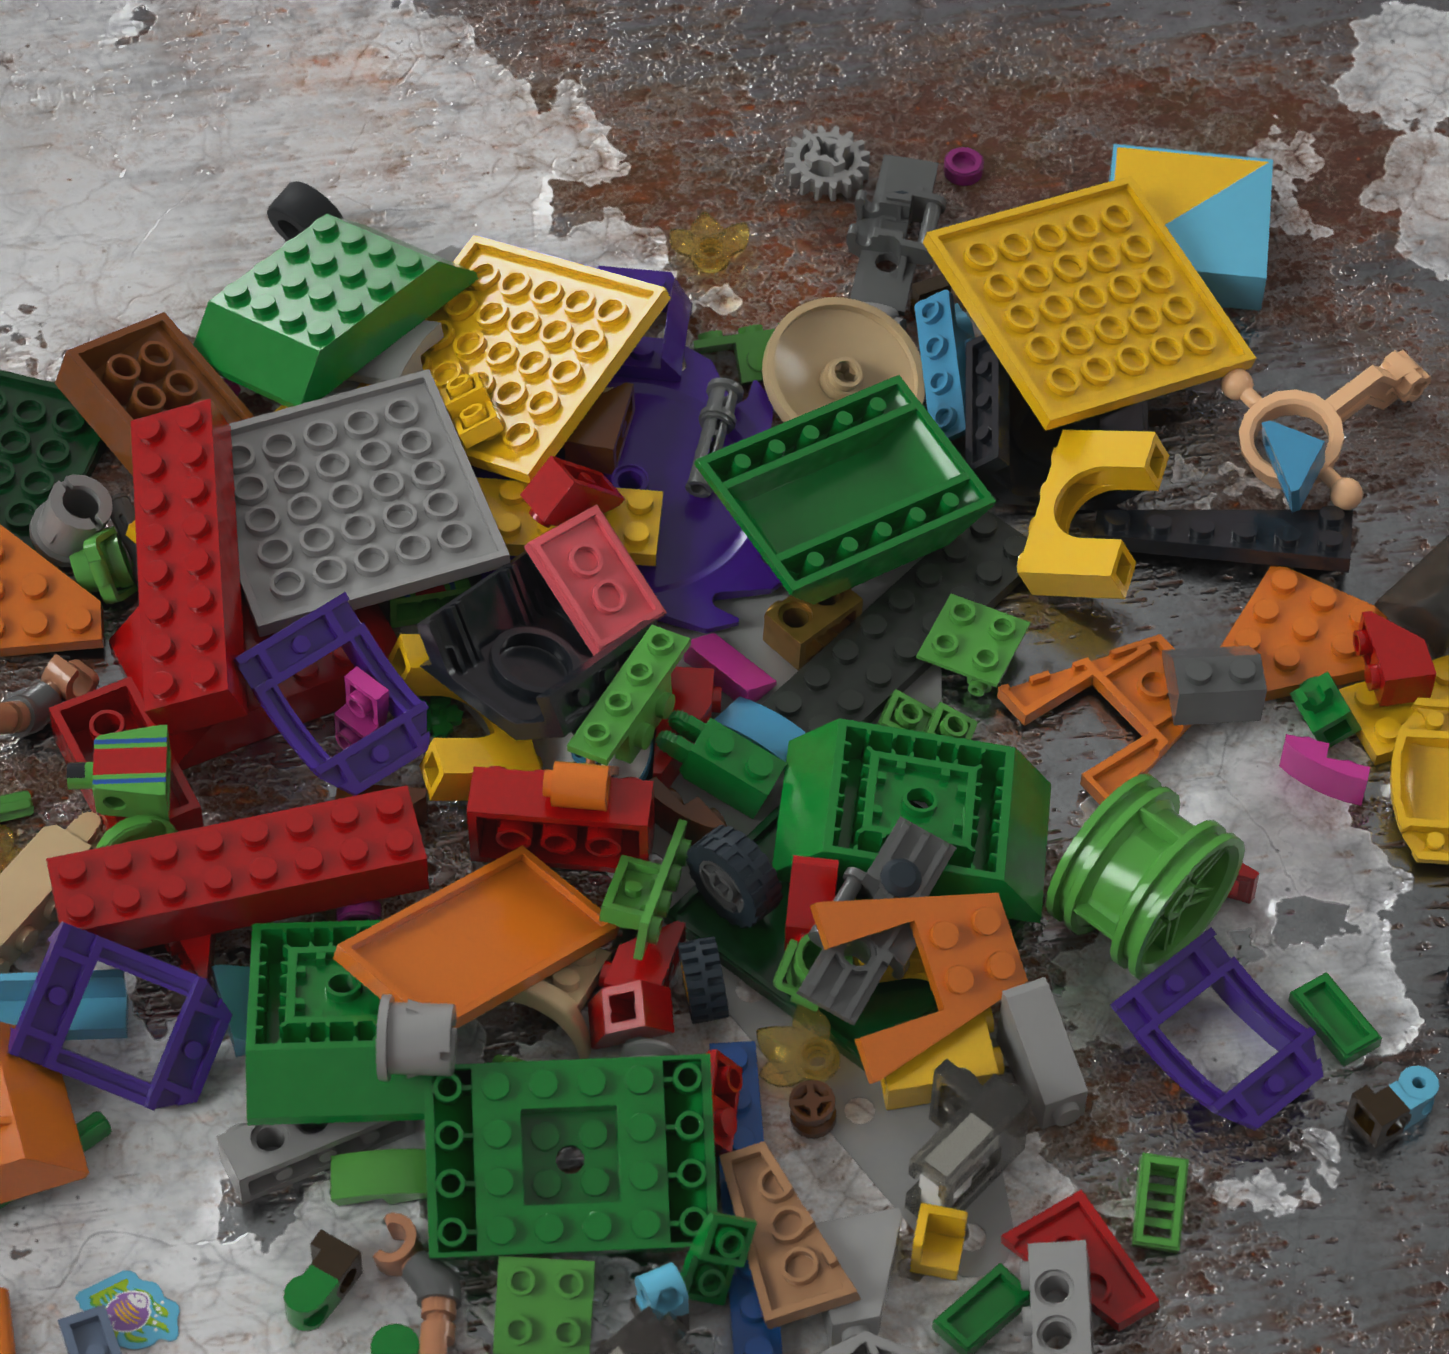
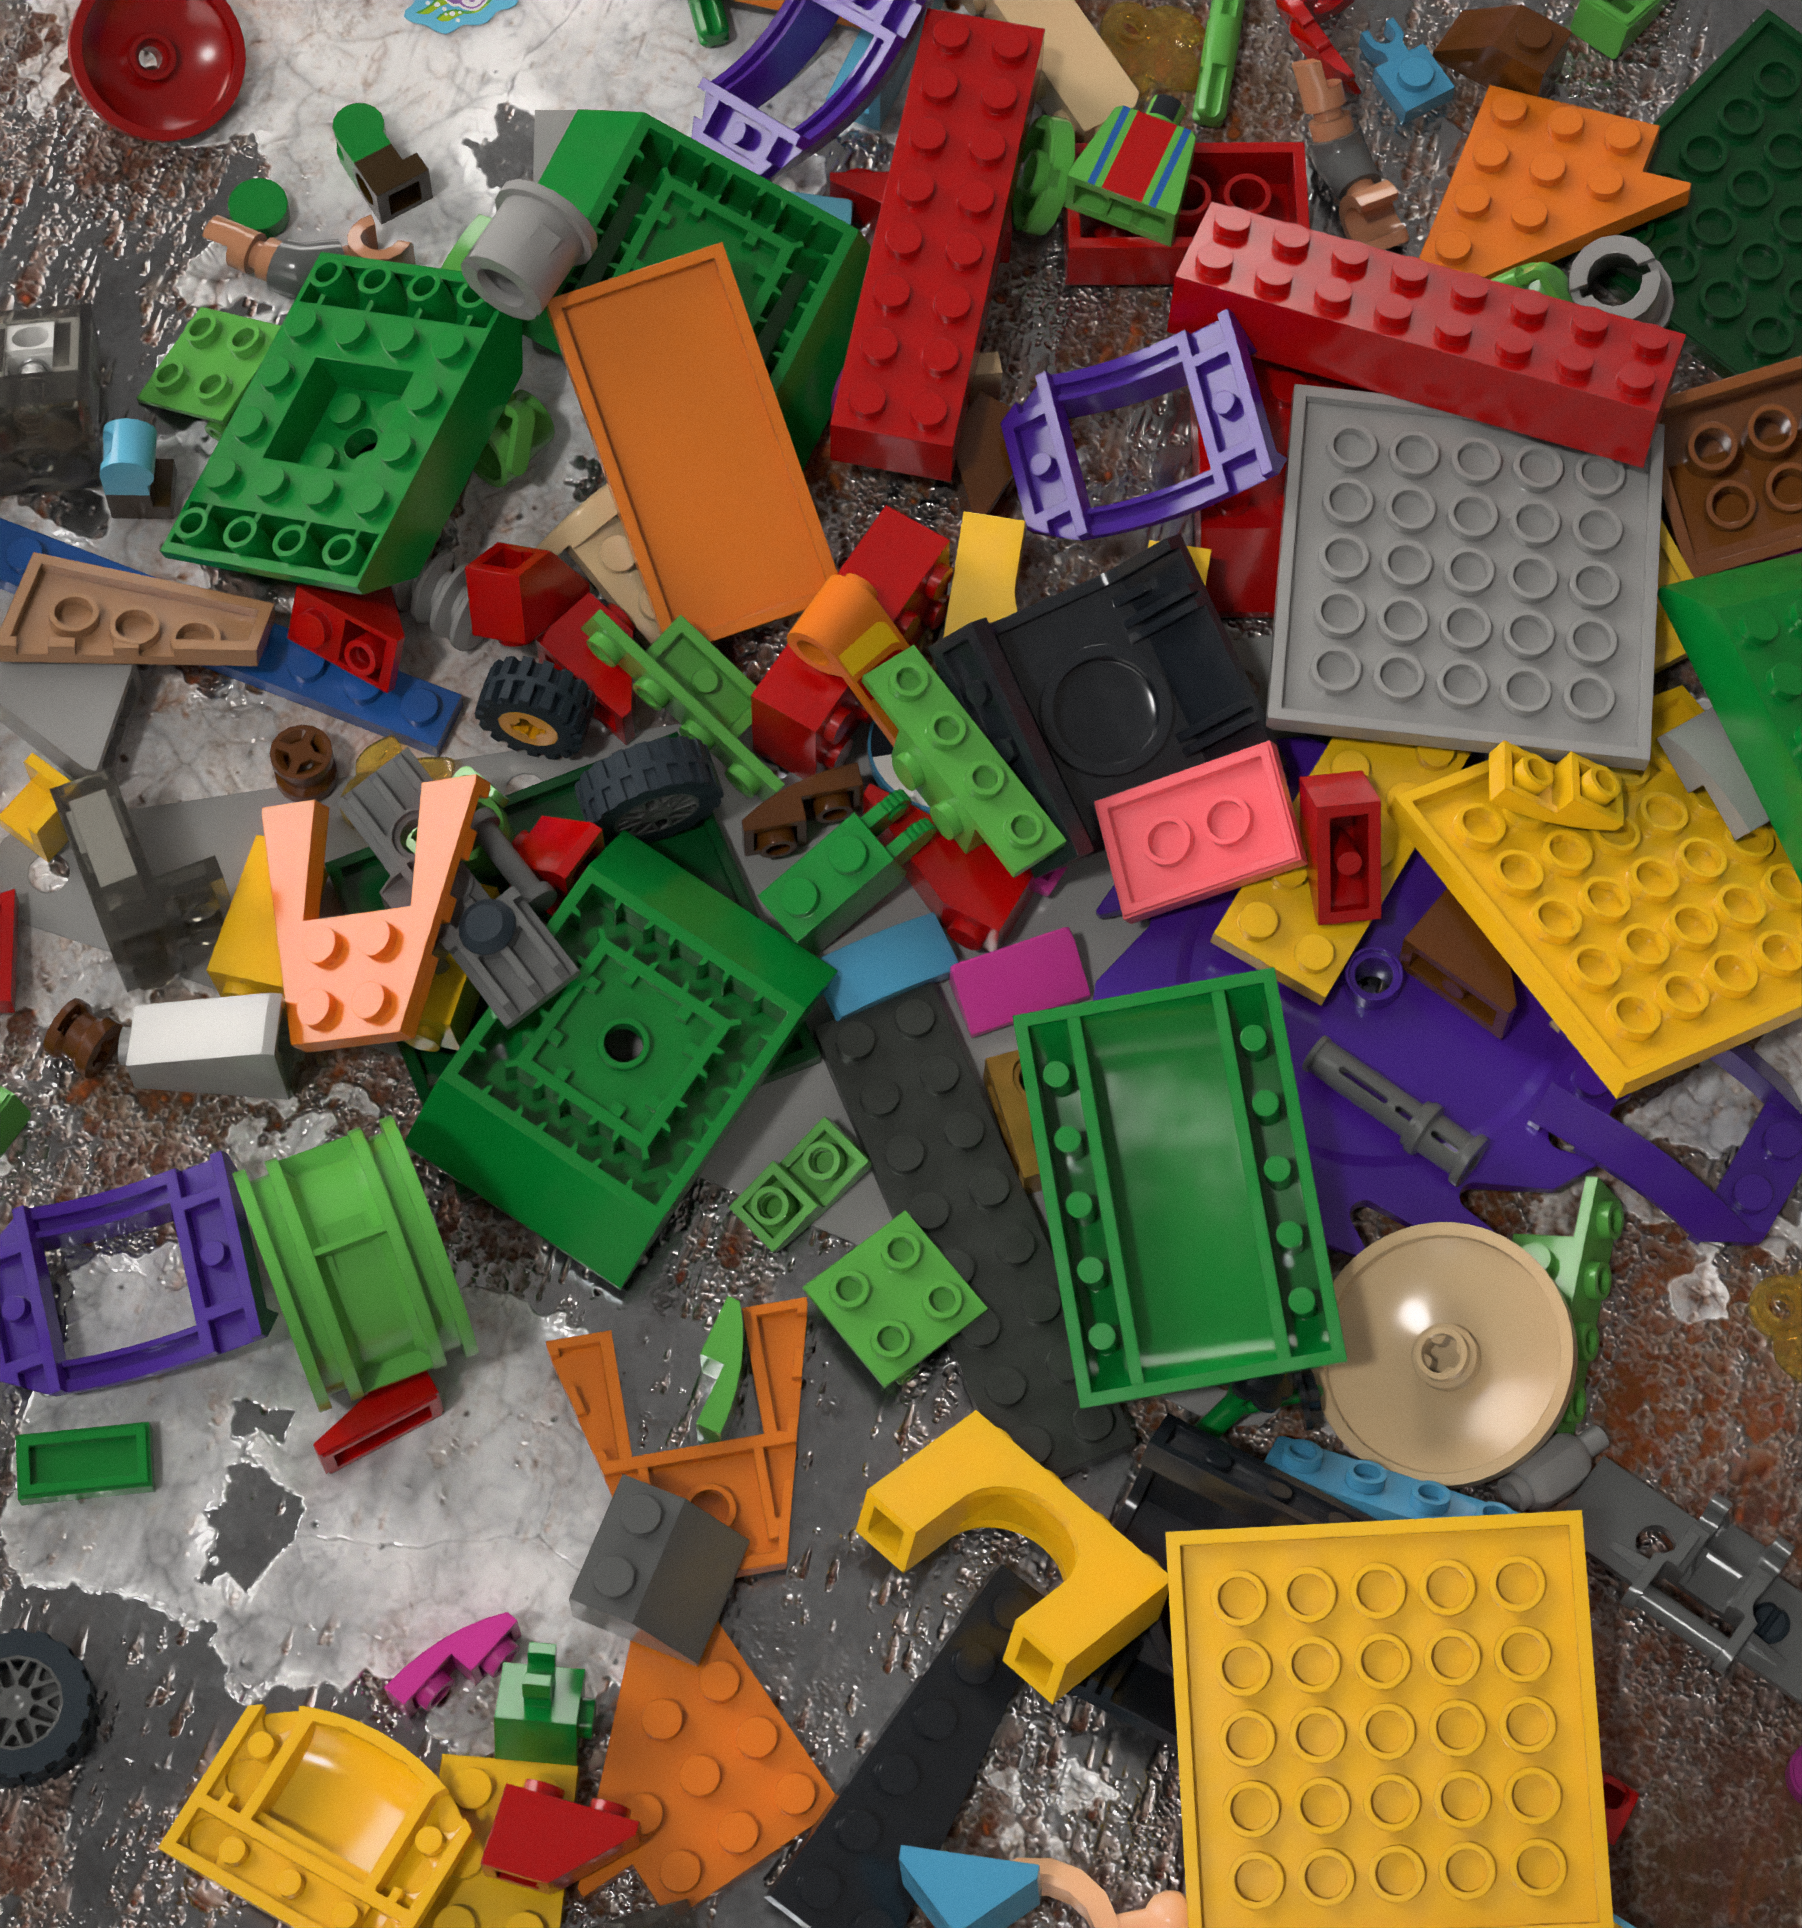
camera: 115 degrees right, 15 degrees up
dark pink slope [334,666,389,750] -> none
green slope [680,1211,757,1306] -> none
none -> reddish brown wheel [43,998,123,1079]
none -> bright green slope [696,1296,744,1444]

